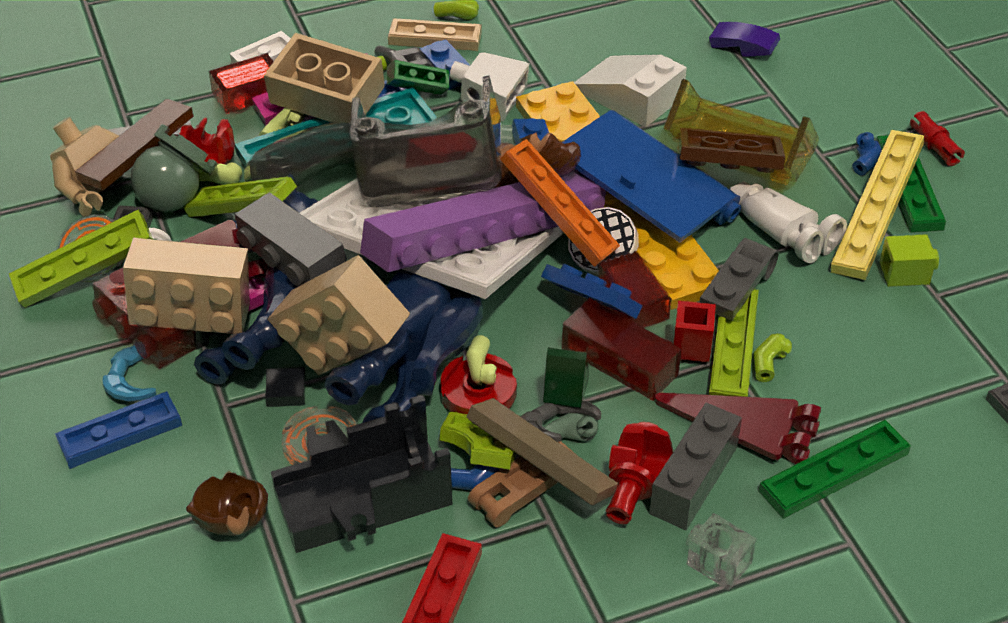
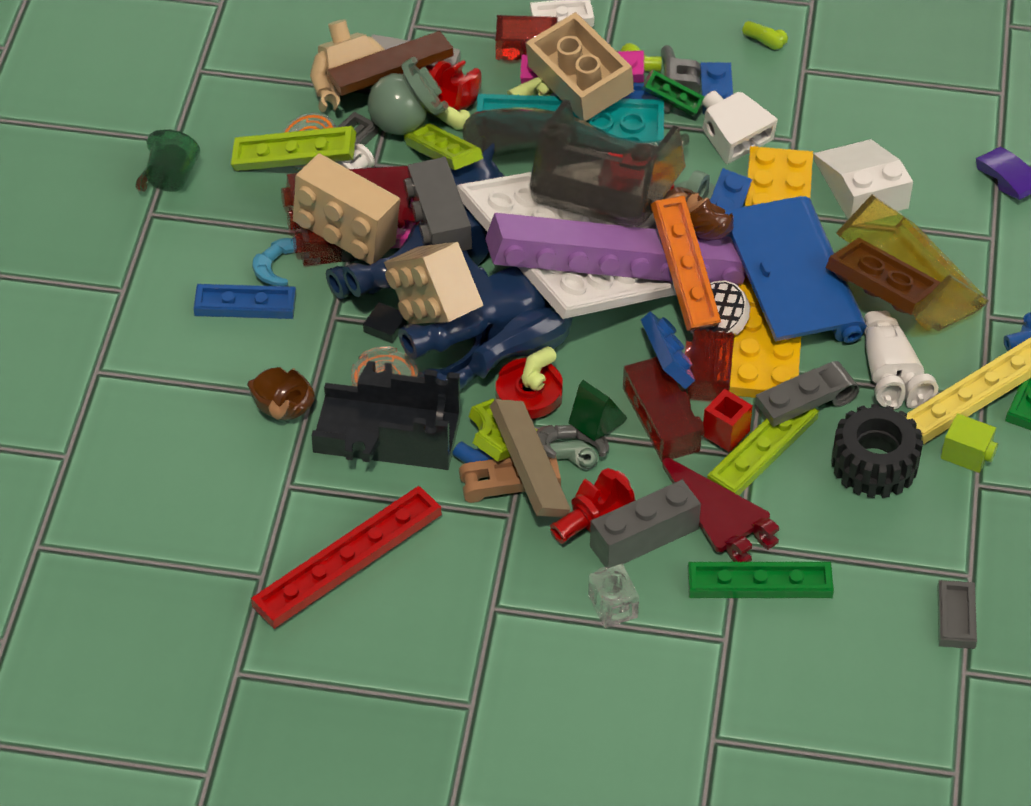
camera: 30 degrees right, 5 degrees up
tan tile [388,18,482,51] -> none
lime arm [753,333,792,382] -> none
none -> black tyre [831,404,923,498]

